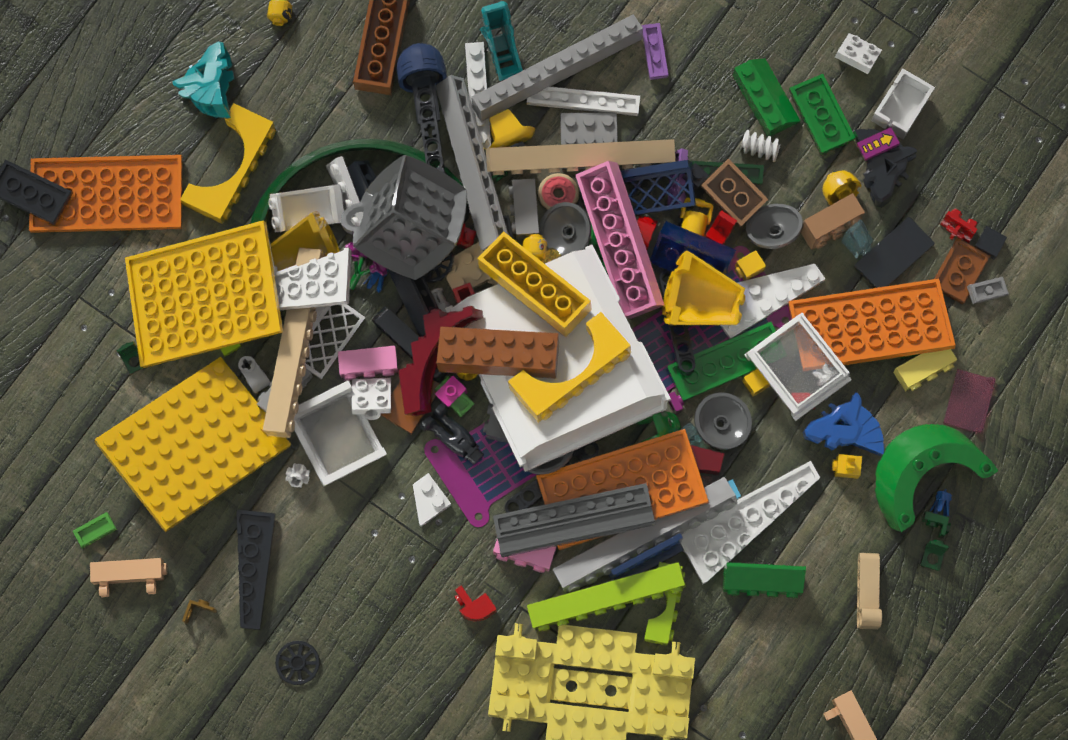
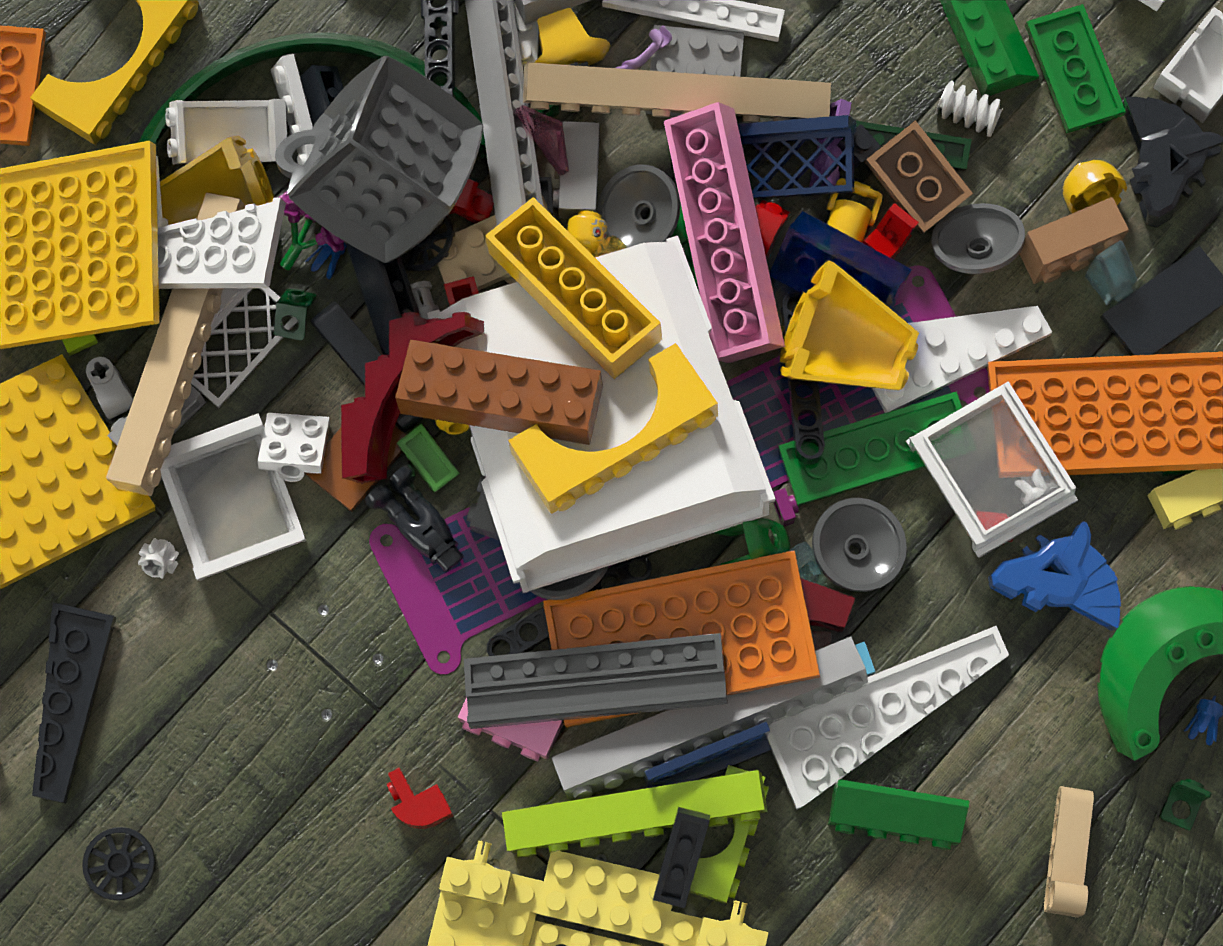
camera: 10 degrees right, 0 degrees up
bright pink brick [338,346,398,380] -> none
white wing [413,473,451,527] -> none
dark pink bracket [435,376,468,407] -> none
coral wheel [538,173,579,210] -> none
yellow brick [734,250,766,281] -> none
yellow brick [742,369,771,397] -> none
yellow brick [832,454,862,479] -> none
magenta tile [857,127,900,161] -> none
dark green bracket [921,511,951,538] -> none
none -> dark green bracket [274,289,316,340]
none -> clear pink tile [515,105,569,176]
none -> lavender piece [616,26,672,70]
none -> black plate [653,807,710,908]

